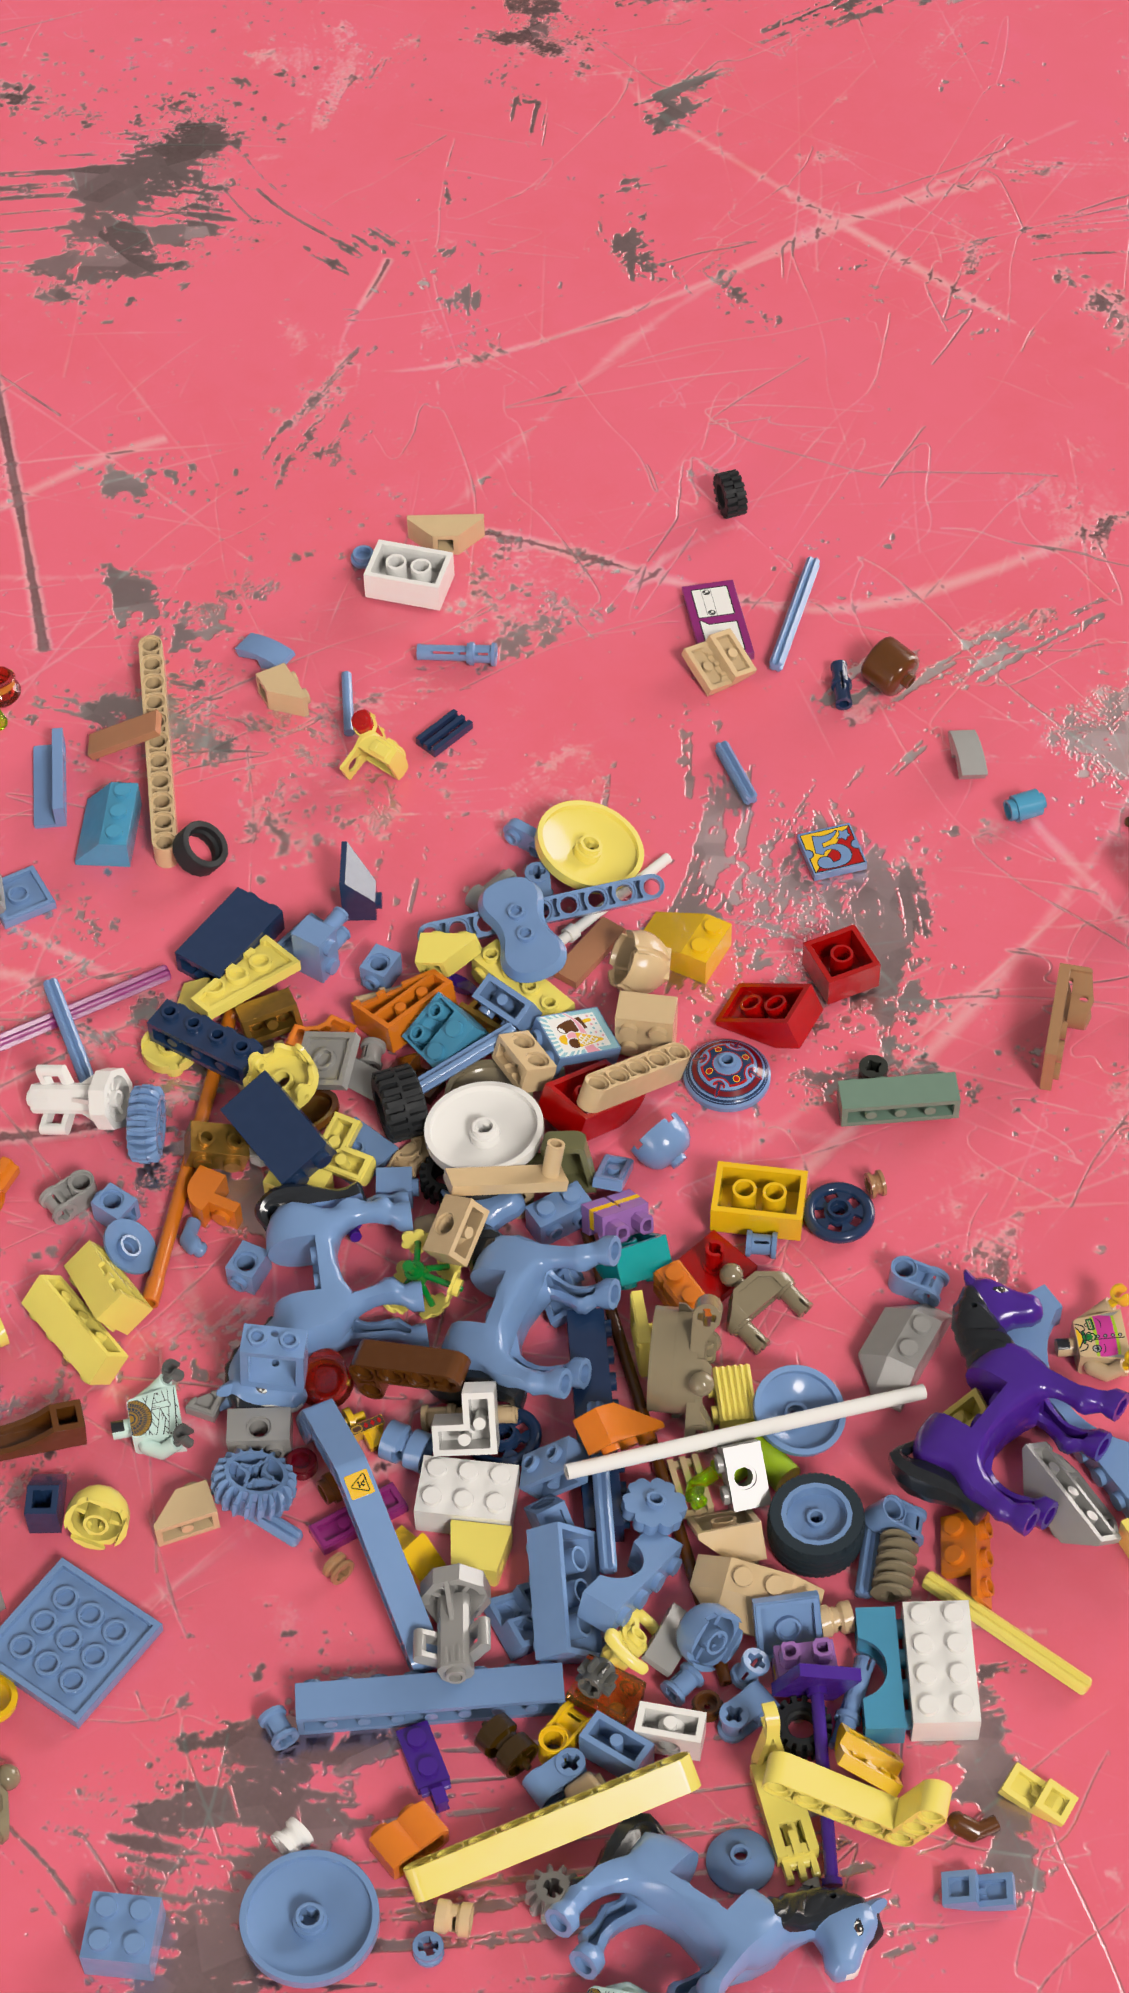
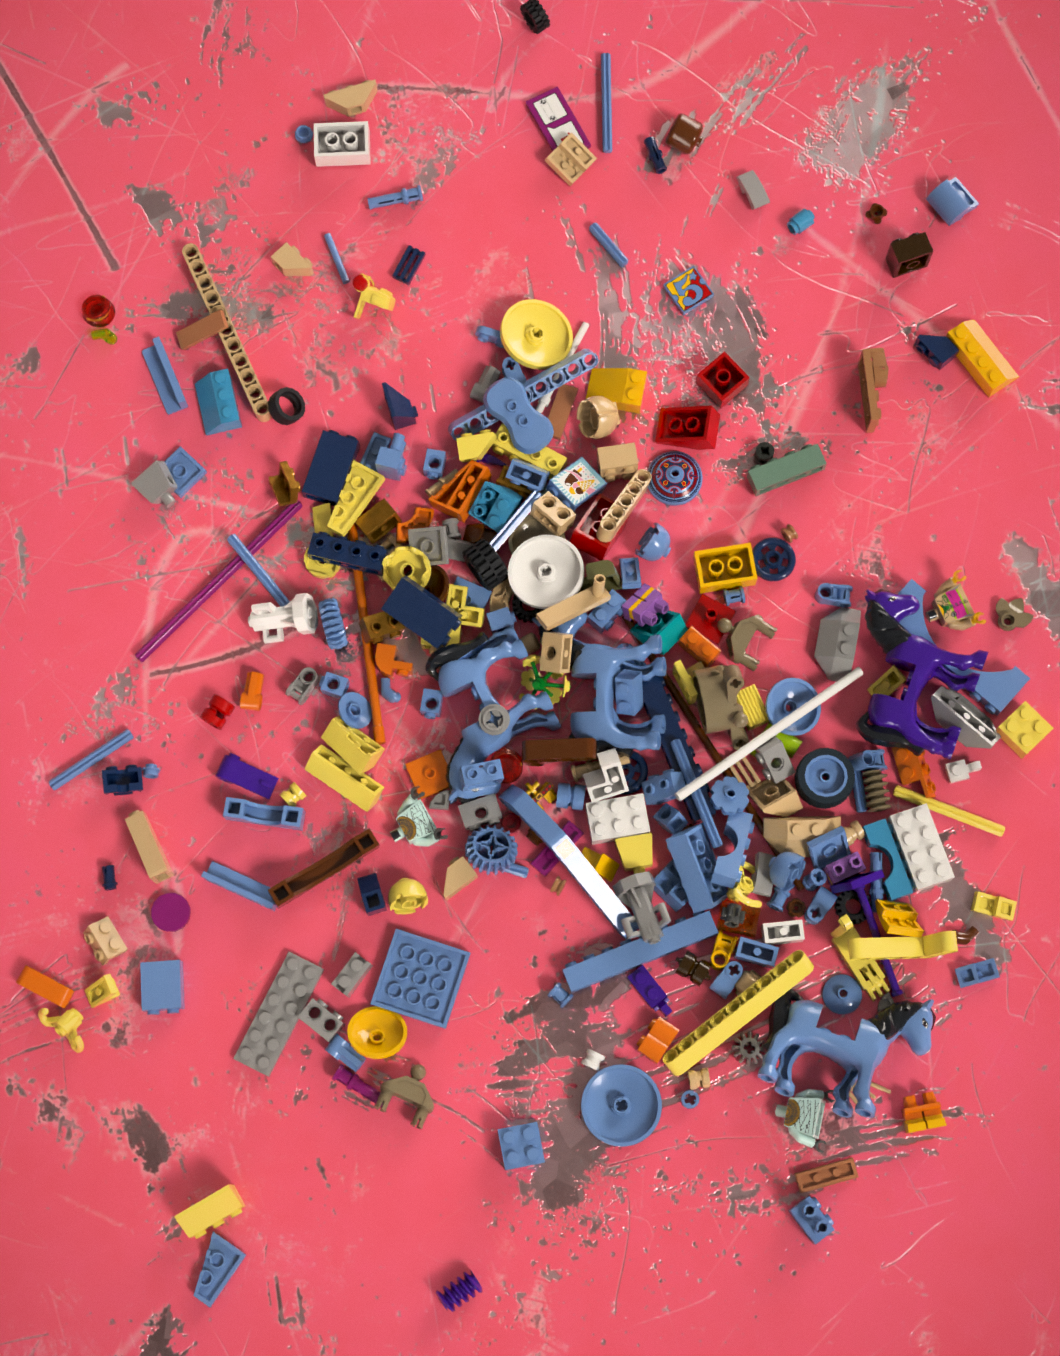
camera: 15 degrees left, 25 degrees up
medium blue slope [235,633,295,669] -> none
orange slope [573,1402,665,1456] -> none
clear neon green arm [685,1466,719,1510] -> none
none -> pearl gold bracket [268,461,301,506]
none -> orange plate [405,749,449,800]
none -> light grey gear [478,704,510,736]
none -> medium blue brick [615,669,643,716]
none -> white plate [945,759,982,784]

